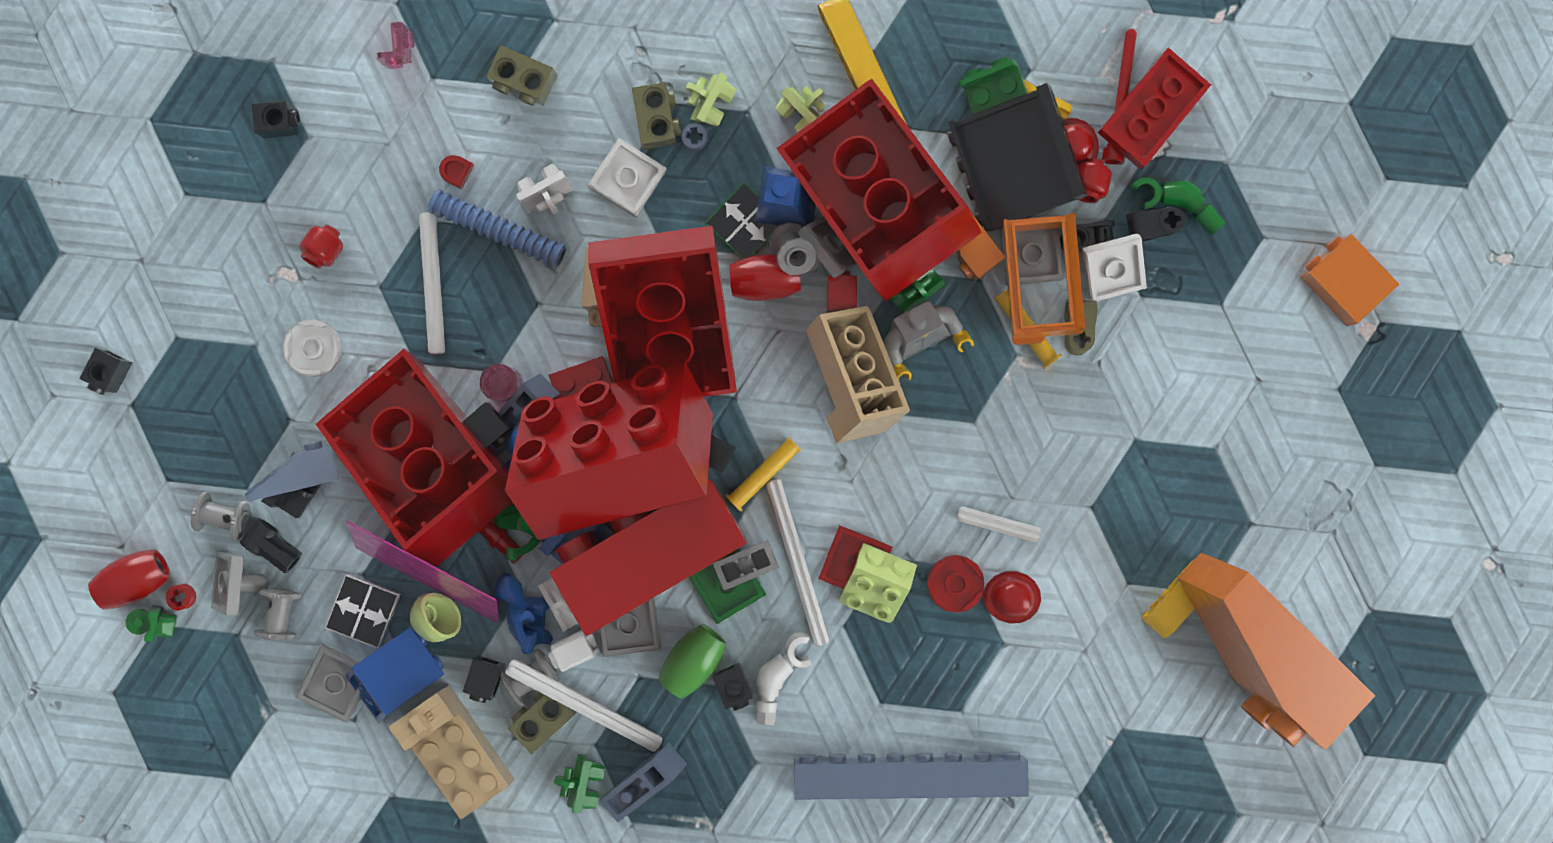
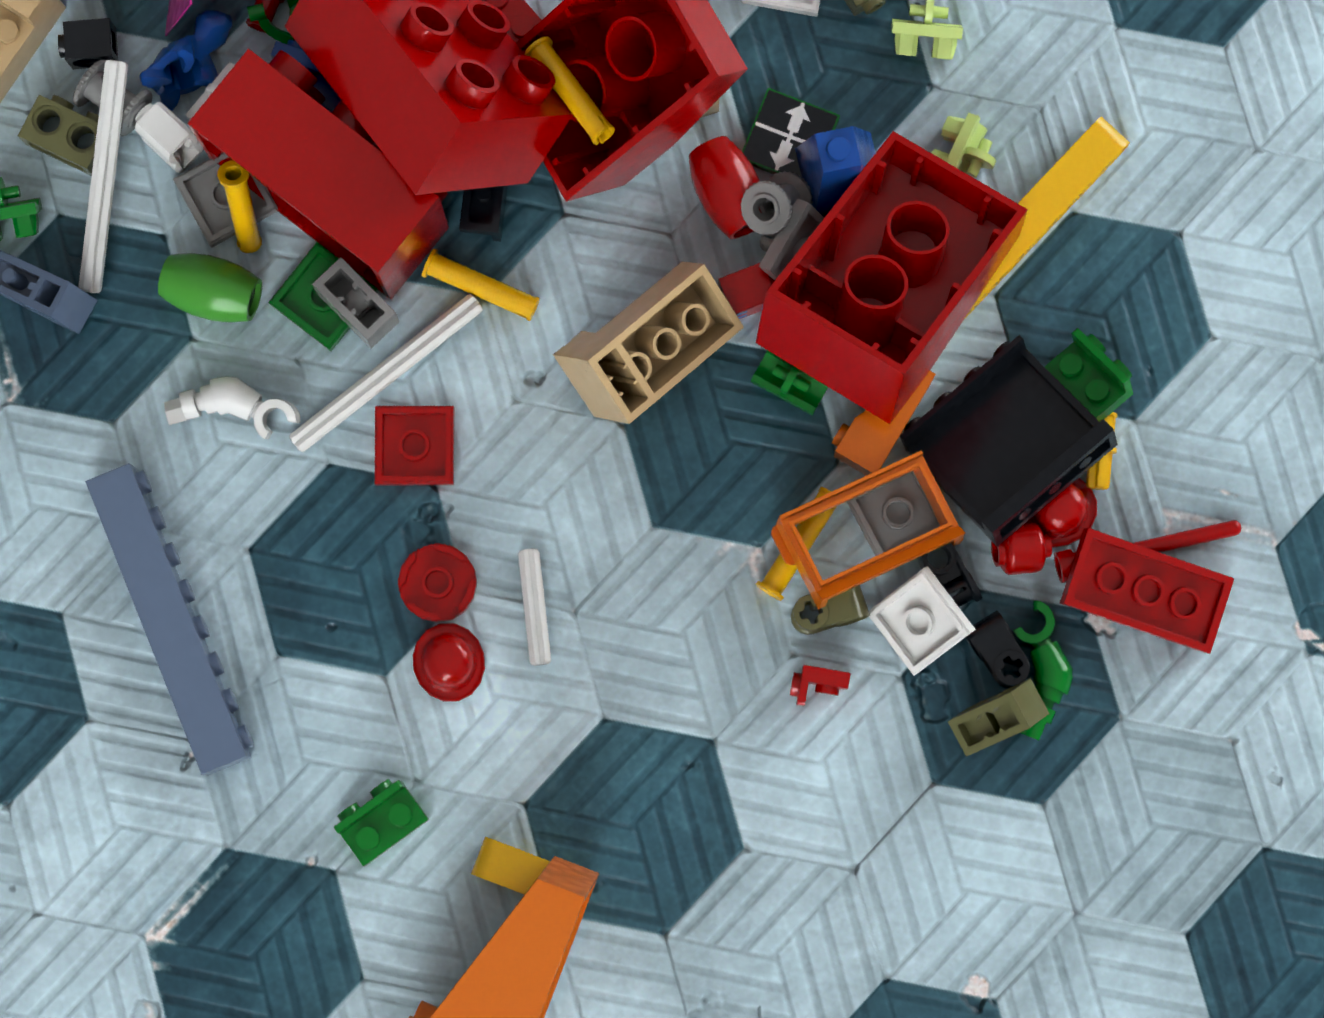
camera: 70 degrees right, 5 degrees down
sand blue bush [681,123,708,151] -> none
black brick [712,662,753,711] -> none
yellowish green bracket [839,543,917,623] -> none
light grey torso [883,301,974,383] -> none
orange brick [1300,234,1399,326] -> none
none -> yellow pin [217,160,262,253]
none -> green bracket [334,779,429,867]
none -> yellow pin [524,36,615,145]
none -> red bracket [790,665,851,707]
none -> olive brick [948,678,1049,757]

